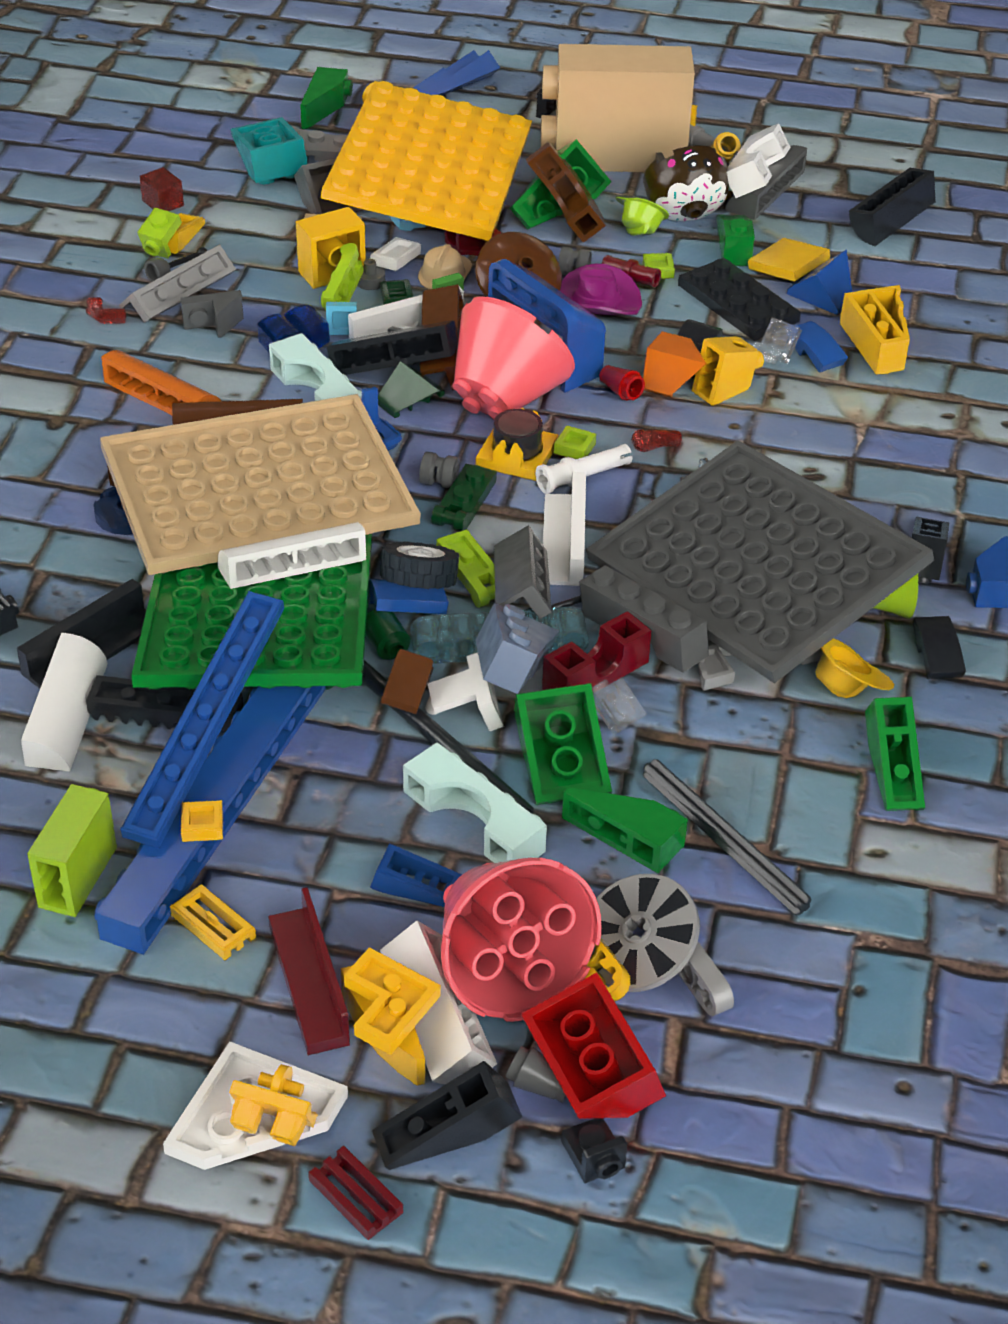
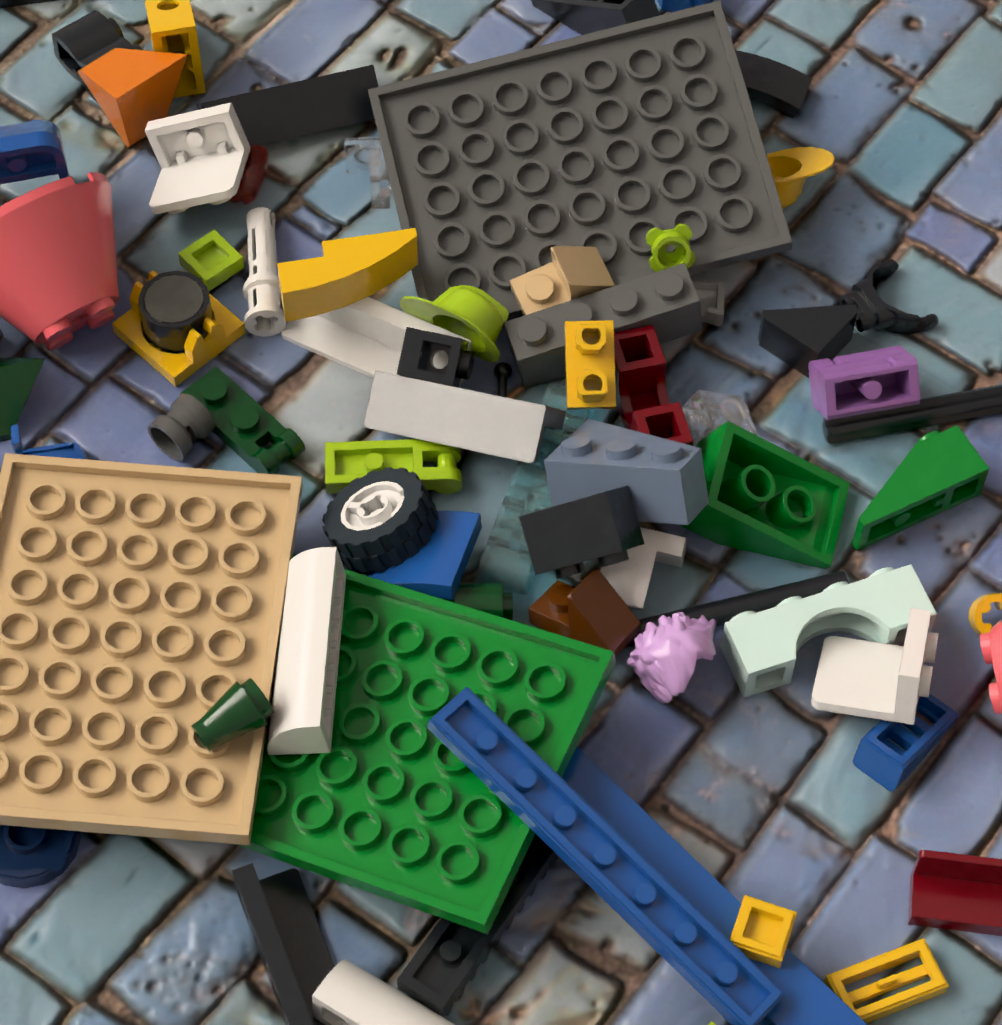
camera: 65 degrees left, 15 degrees up
red cone [599,365,645,401] -> none
green slope [865,697,925,811] -> none
none -> white bracket [145,103,251,214]
none -> dark green cone [191,678,275,752]
none -> black brick [197,65,378,148]
none -> yellow slope [277,228,418,322]
none -> black brick [397,327,475,388]
none -> lime piece [399,285,509,363]
none -> tan slope [509,246,615,316]
none -> black brick [519,485,645,579]
none -> yellow hips [564,320,616,410]
none -> lavender hair [627,612,716,704]
none -> lime plate [646,224,696,272]
none -> black slope [758,304,858,378]
none -> medium lavender brick [808,346,920,420]
none -> white bracket [811,608,939,725]
none -> black helmet [839,259,938,335]

